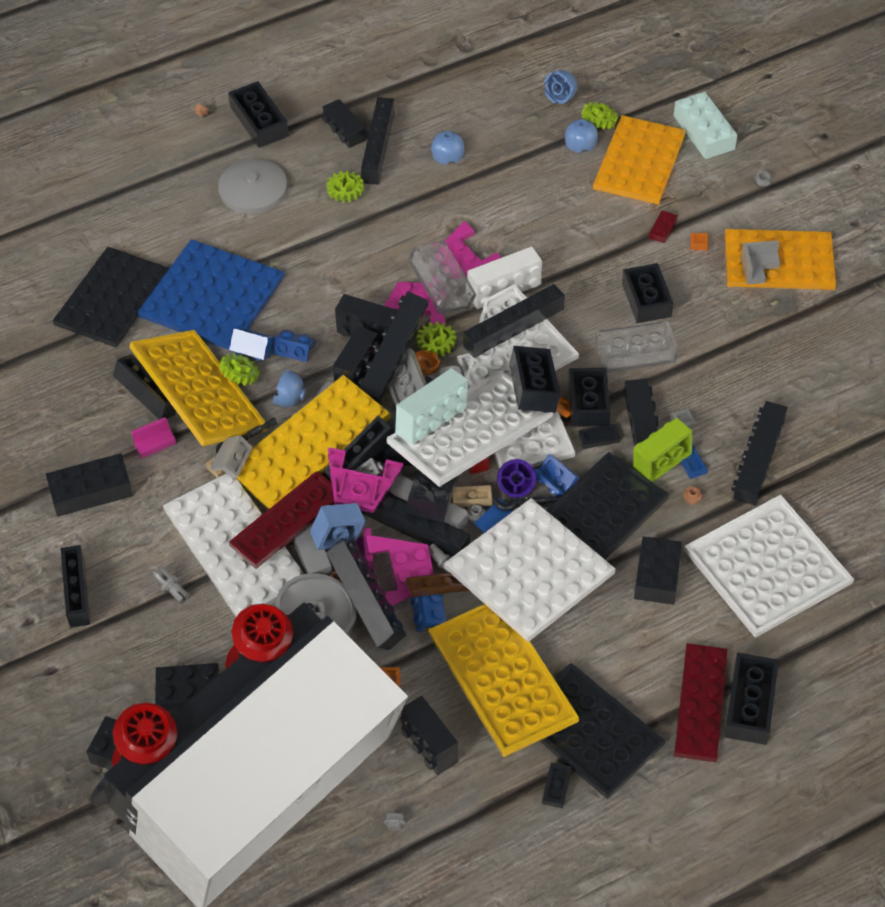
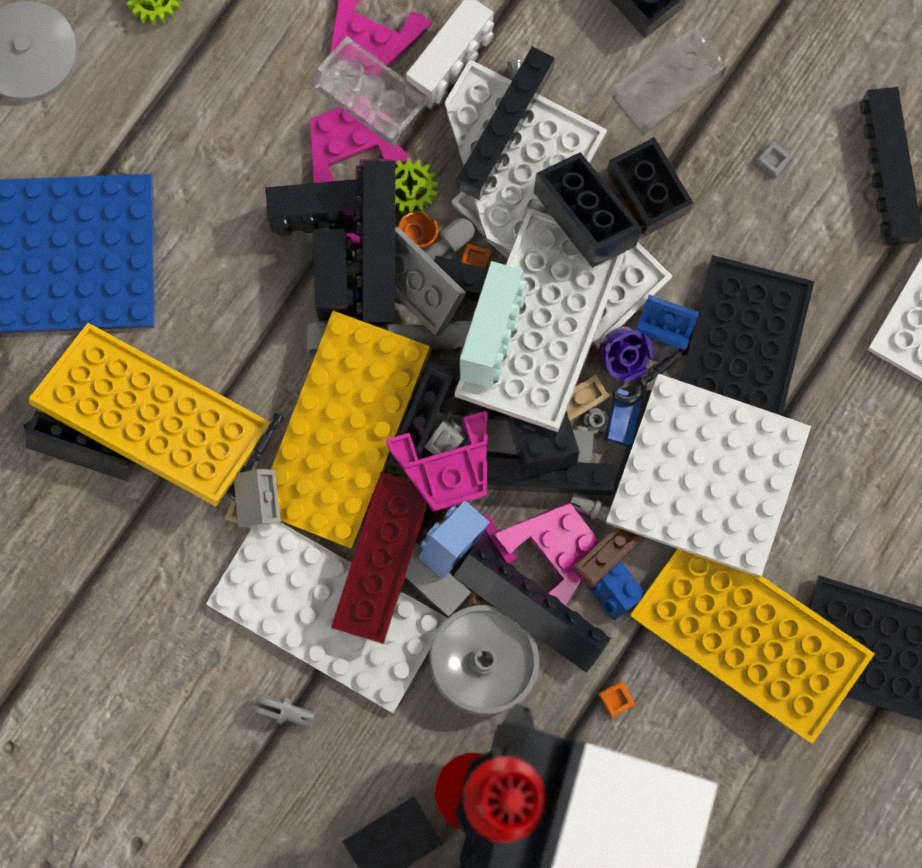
camera: 30 degrees left, 25 degrees up
black brick [45,453,133,517] -> none
black brick [60,545,90,628] -> none
dark pink panel [131,417,176,458] -> none
lime gear [219,353,260,386] -> none
brick [229,328,274,361] -> none
blue bracket [273,330,316,362] -> none
medium blue cylinder [273,369,306,408] -> none
black brick [400,696,458,775] -> none
black plate [542,762,572,809] -> none
black tile [578,424,620,449] -> none
black brick [624,378,659,447] -> none
lime brick [633,417,693,482] -> none
black brick [634,536,682,605] -> none
blue tile [681,444,708,479] -> none
nougat plate [683,486,702,505] -> none

